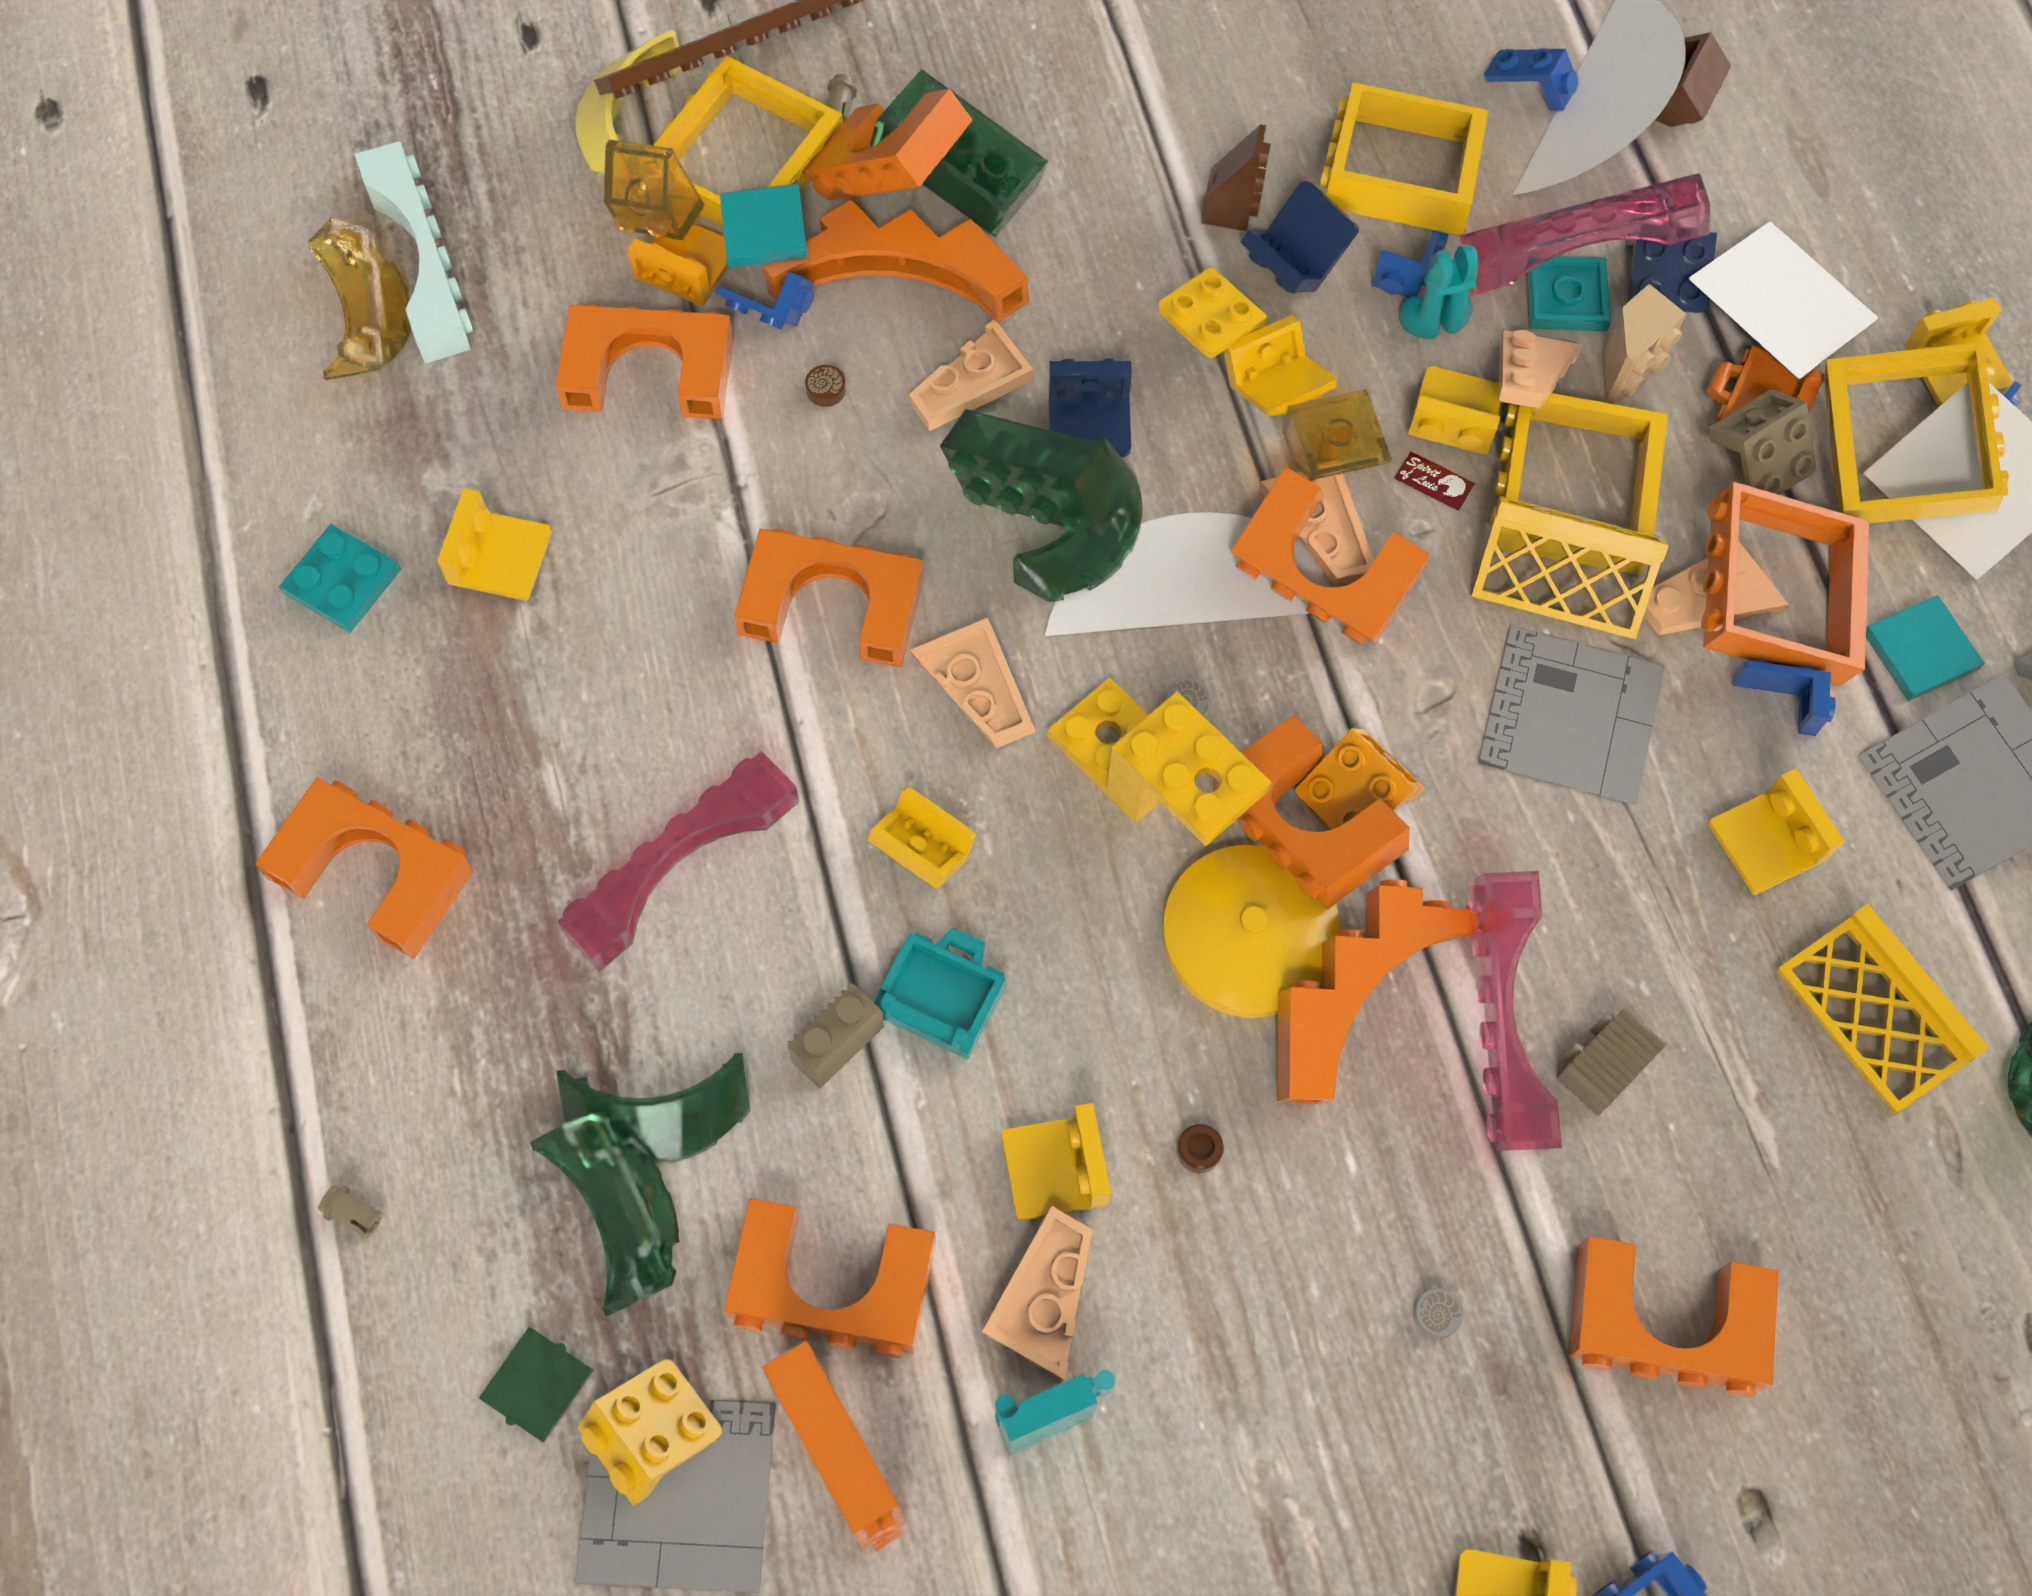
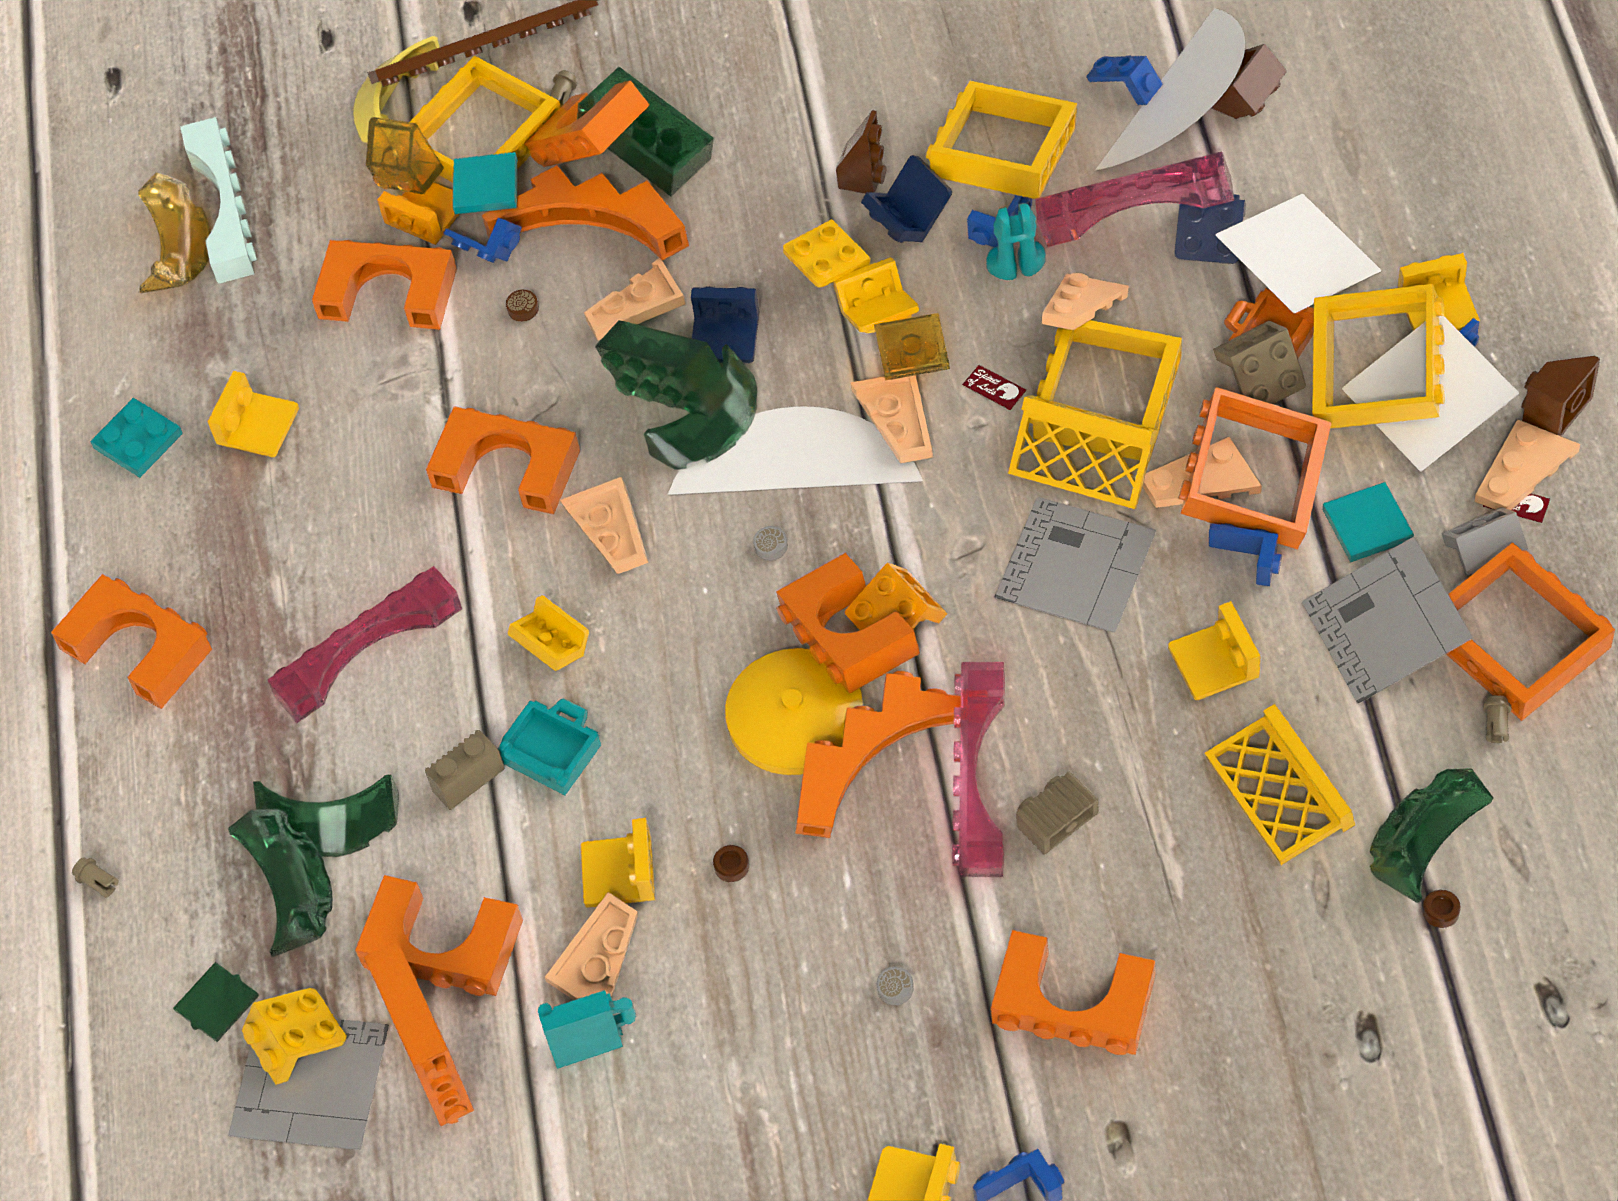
camera: 15 degrees right, 10 degrees down
yellow bracket [1047,677,1272,846] -> none
orange arch [1230,466,1430,646] -> none
yellow bracket [1408,366,1501,455] -> none
teal tile [1525,255,1611,332] -> none
tan slope [1602,284,1686,404] -> none

